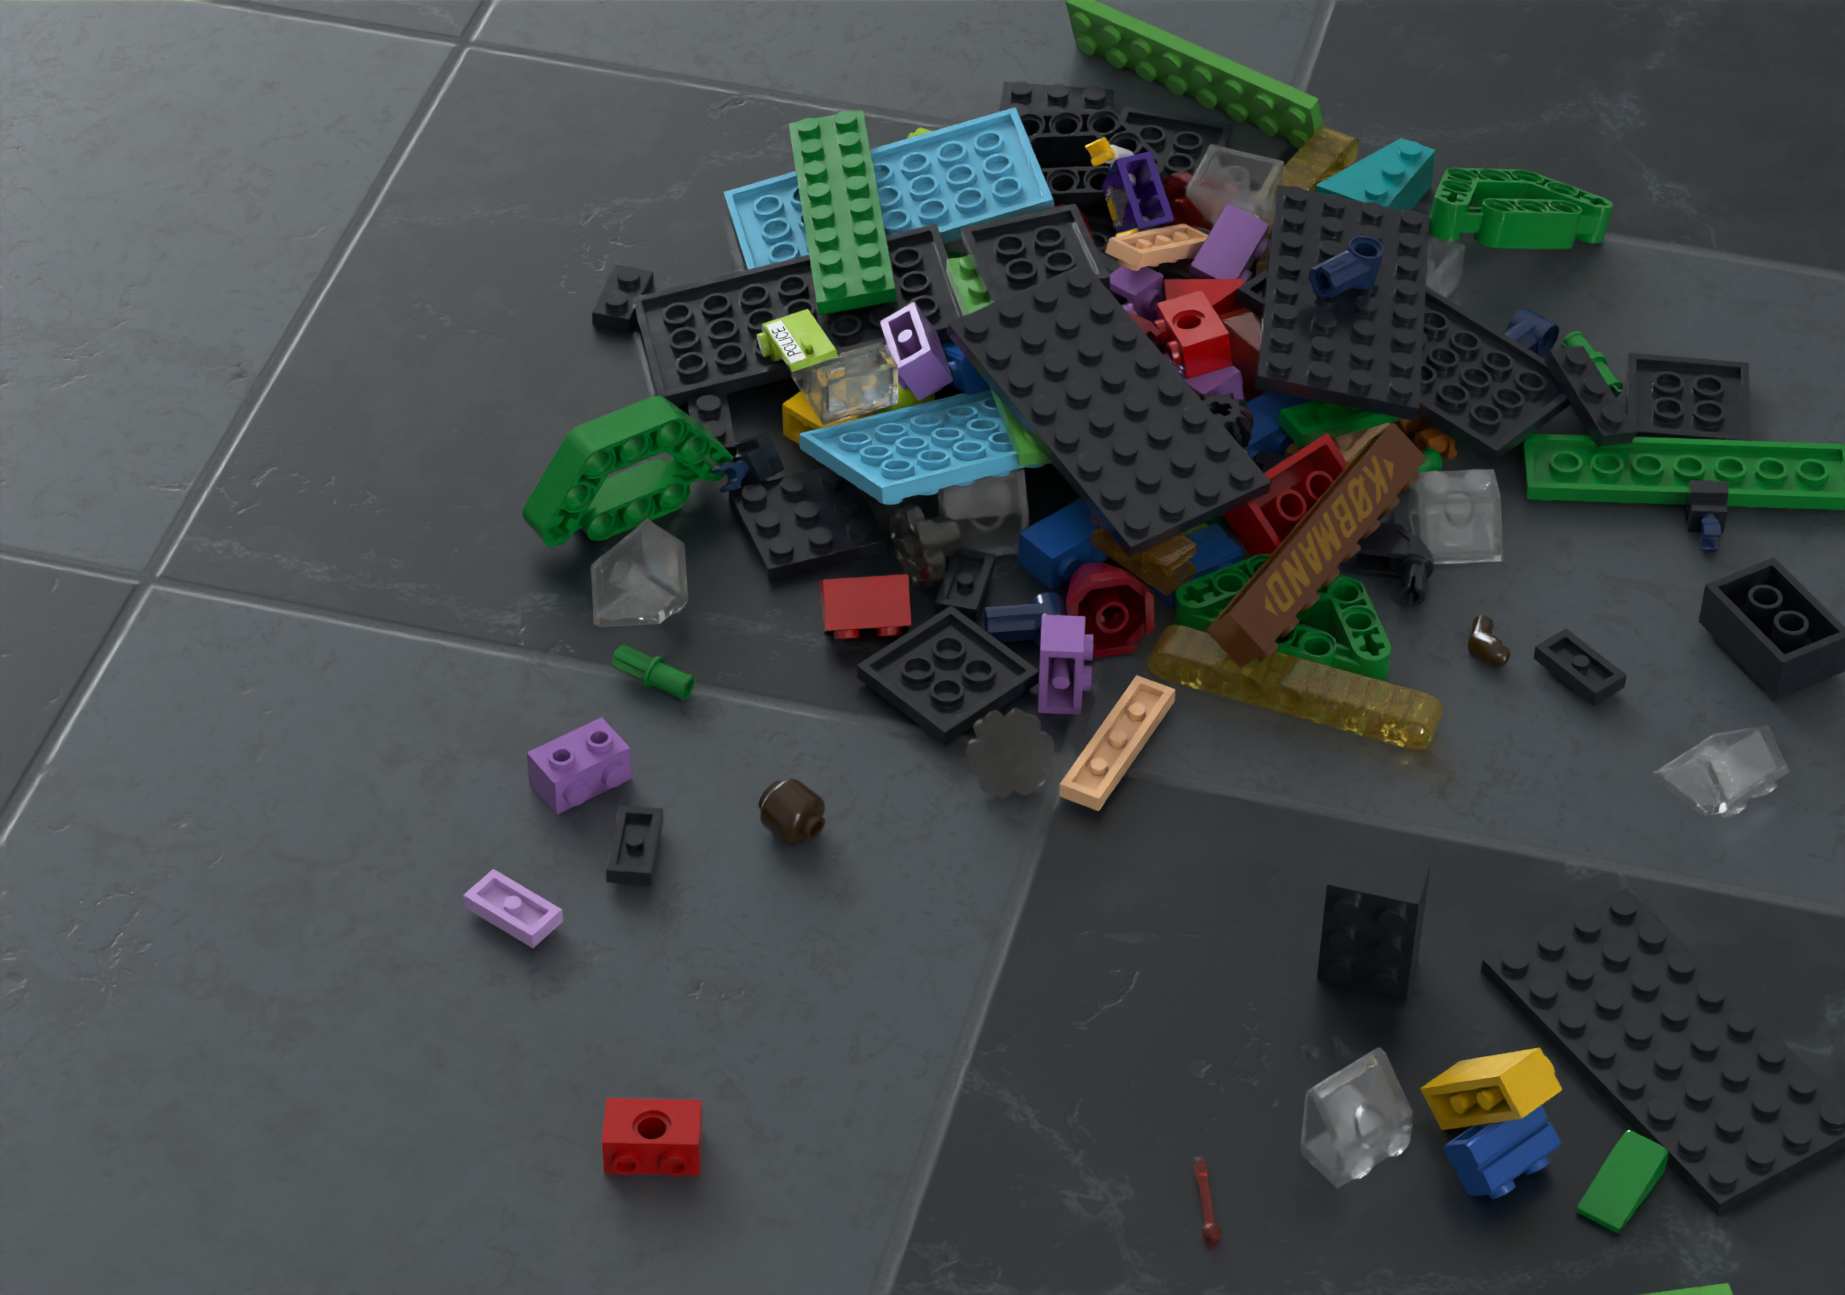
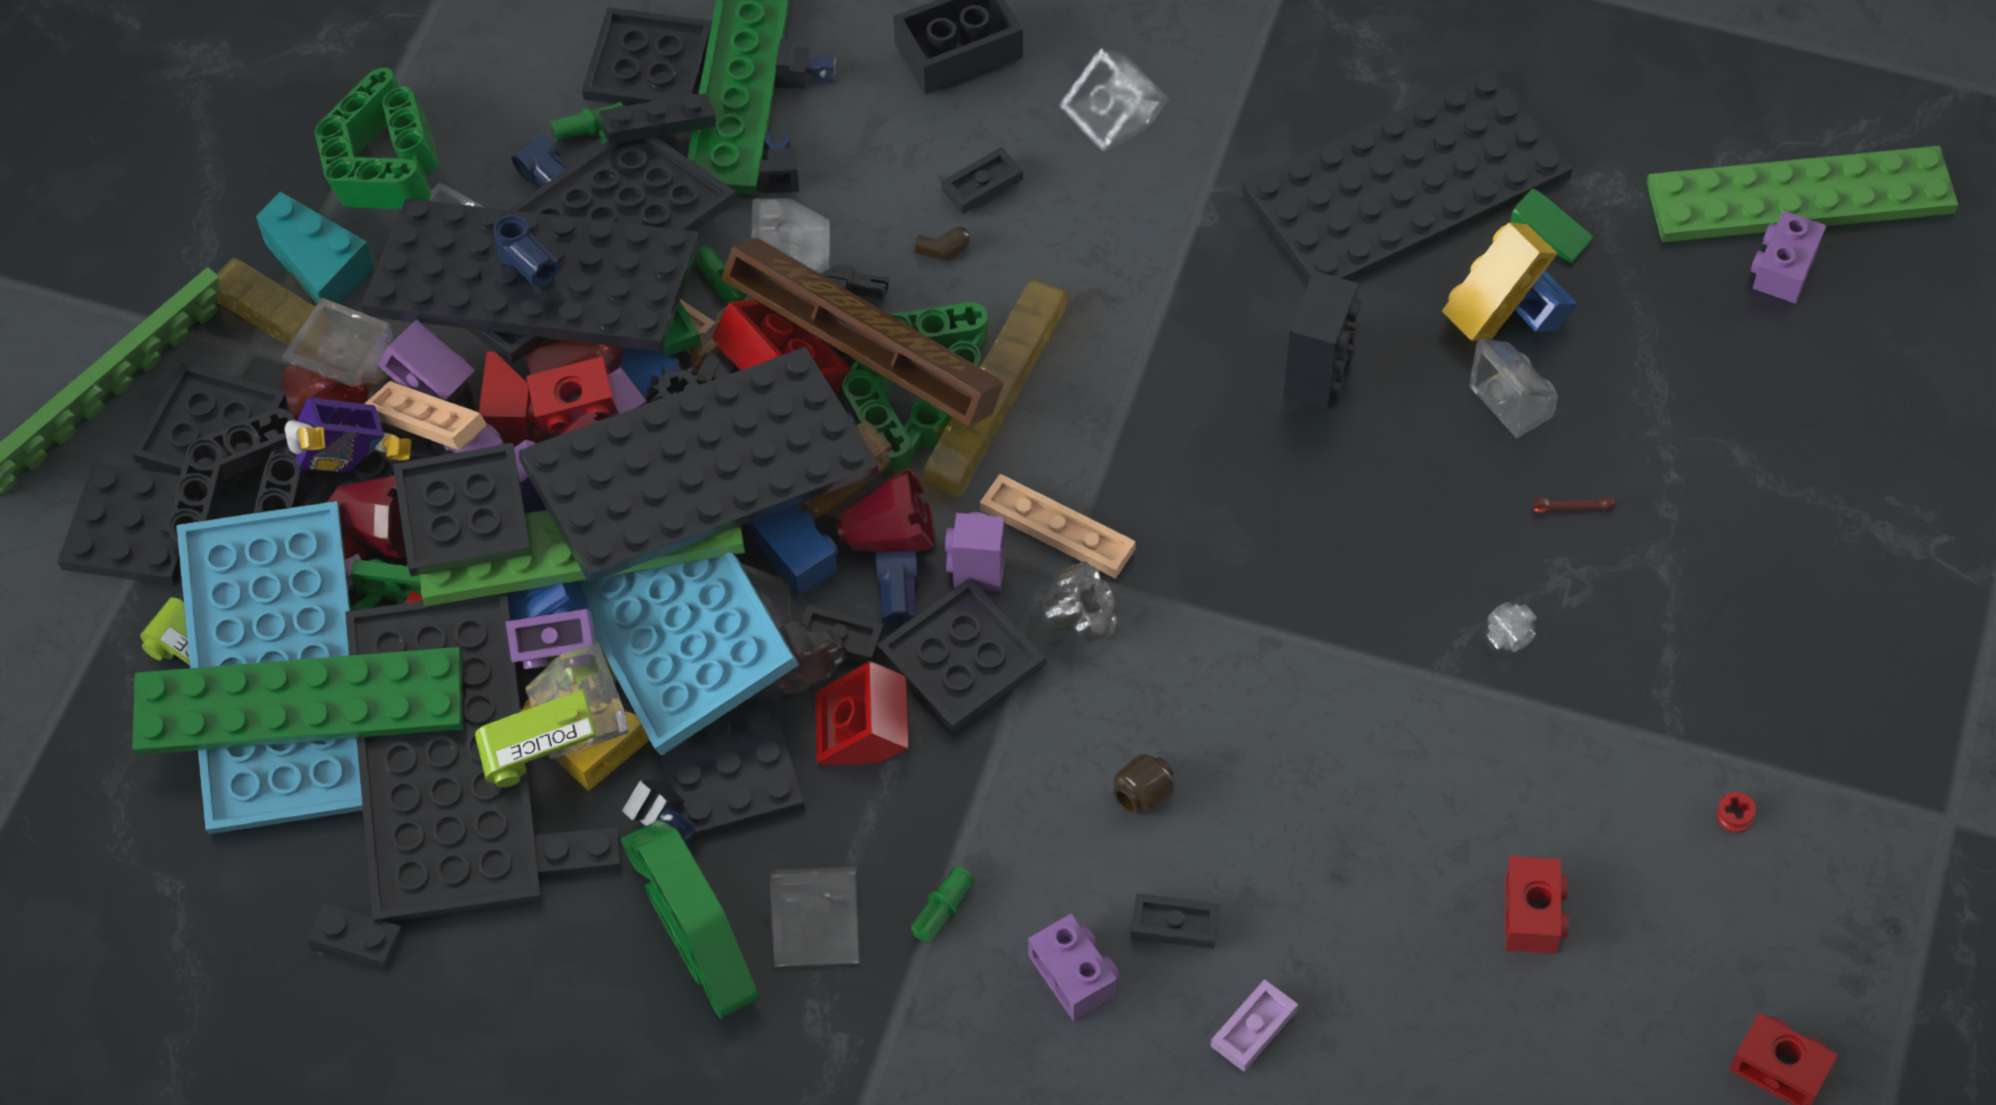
camera: 85 degrees left, 15 degrees up
none -> black piece [760,132,799,194]
none -> clear gear [1486,602,1537,652]

